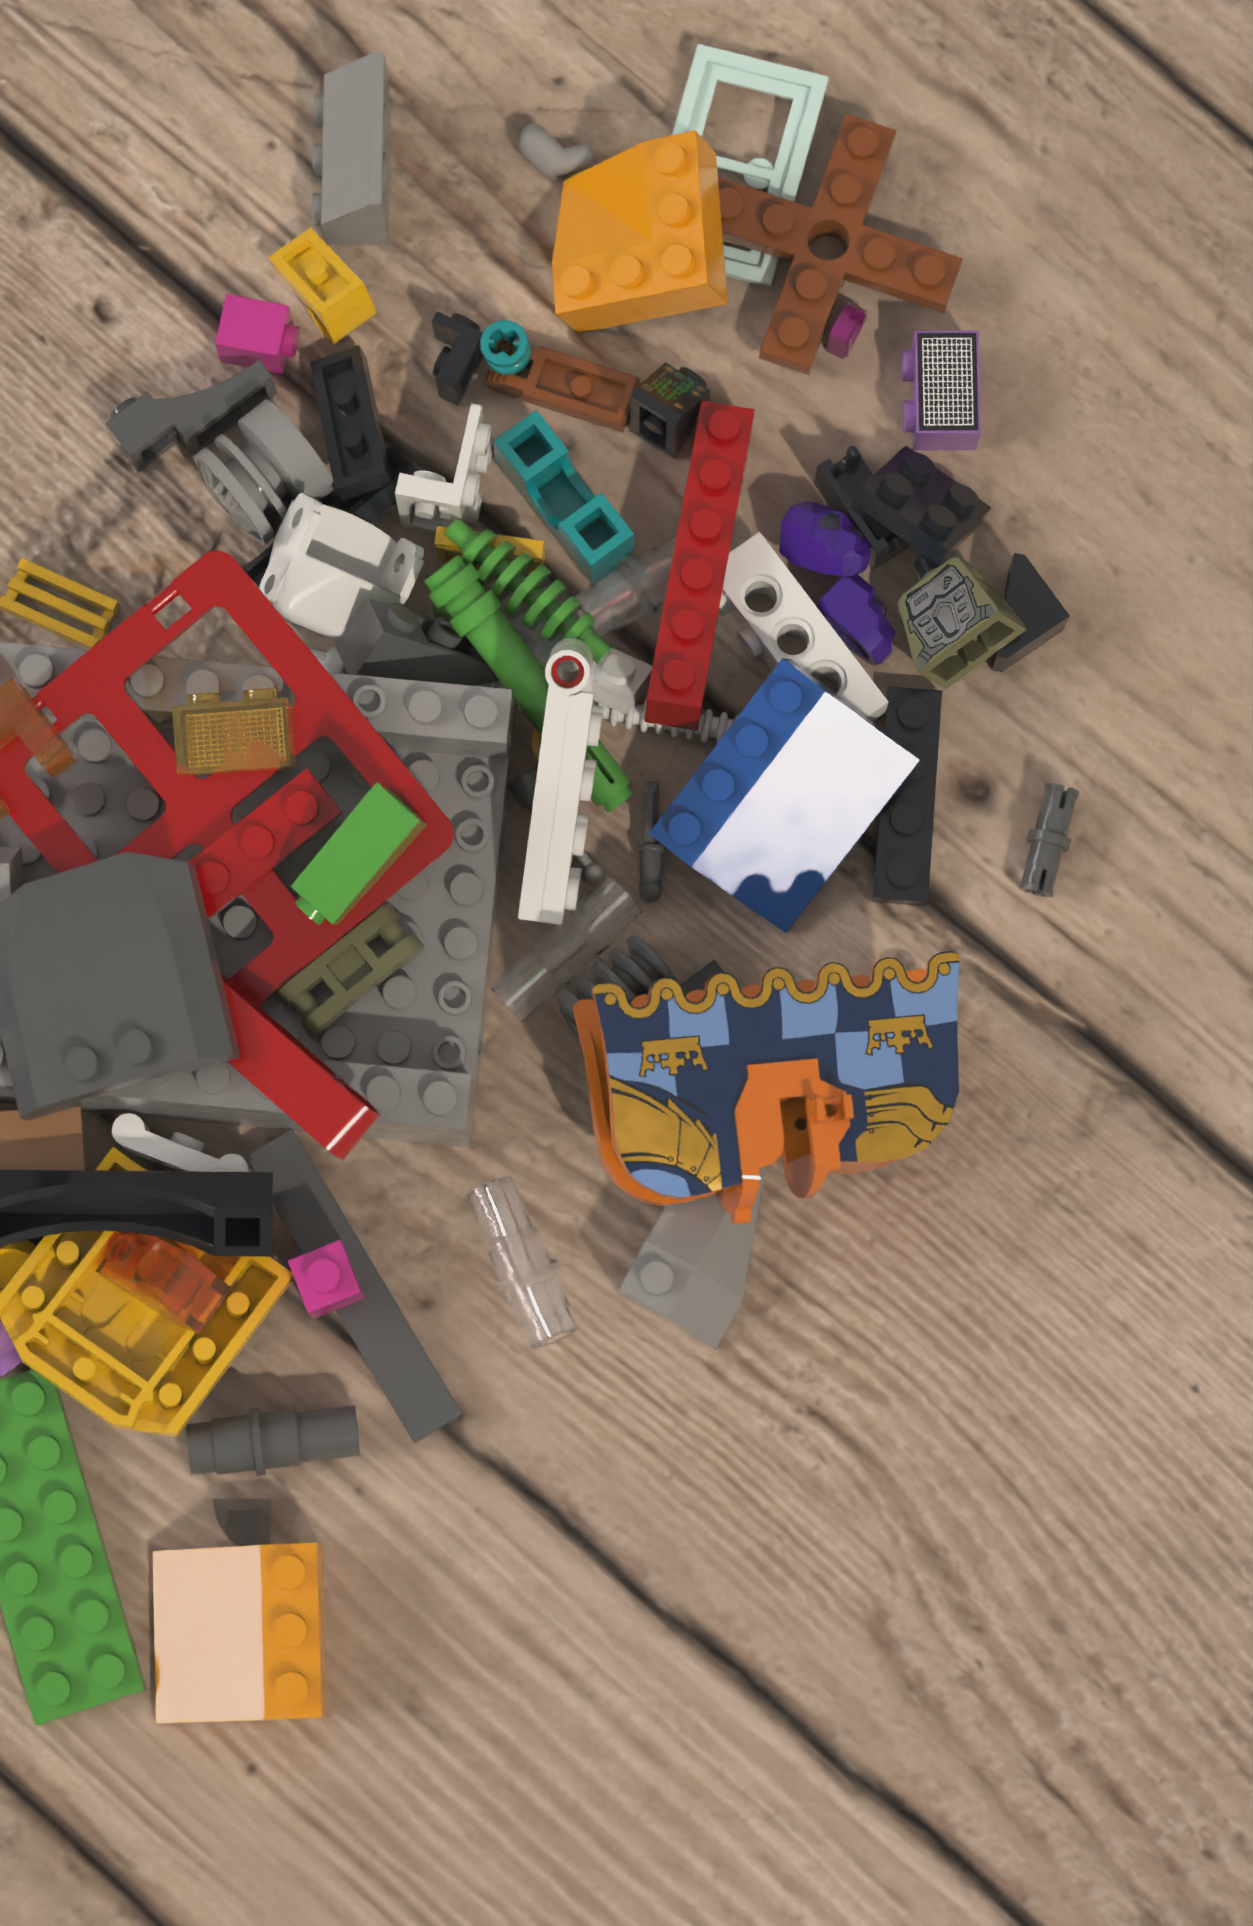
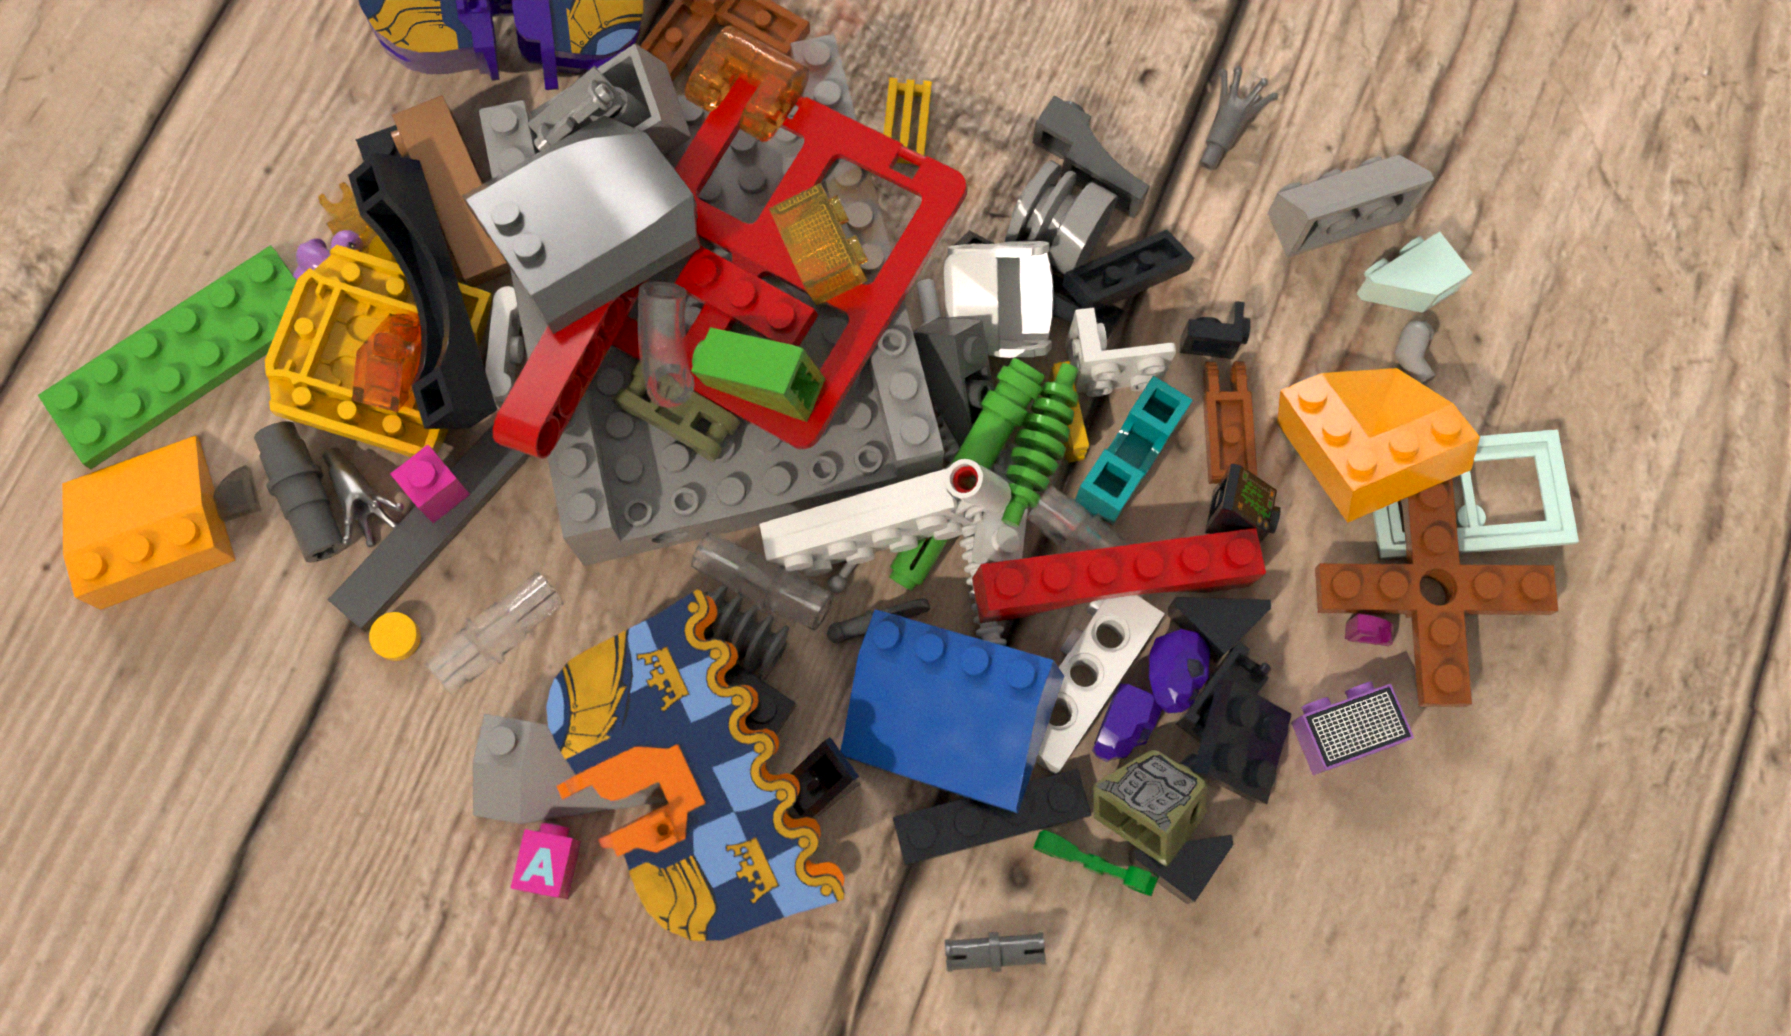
camera: 70 degrees right, 5 degrees down
dark pink brick [215,294,300,374] -> none
yellow plate [268,227,377,345] -> none
teal bush [480,320,531,375] -> none
none -> flat silver piece [323,447,404,548]
none -> yellow tile [369,612,421,661]
none -> dark pink brick [510,823,581,900]
none -> clear cylinder [638,281,695,408]
none -> black slope [787,737,861,819]
none -> green piece [1033,829,1158,897]
none -> black slope [1168,597,1271,663]
none -> flat silver piece [1199,66,1278,171]
none -> light aqua slope [1356,232,1472,313]

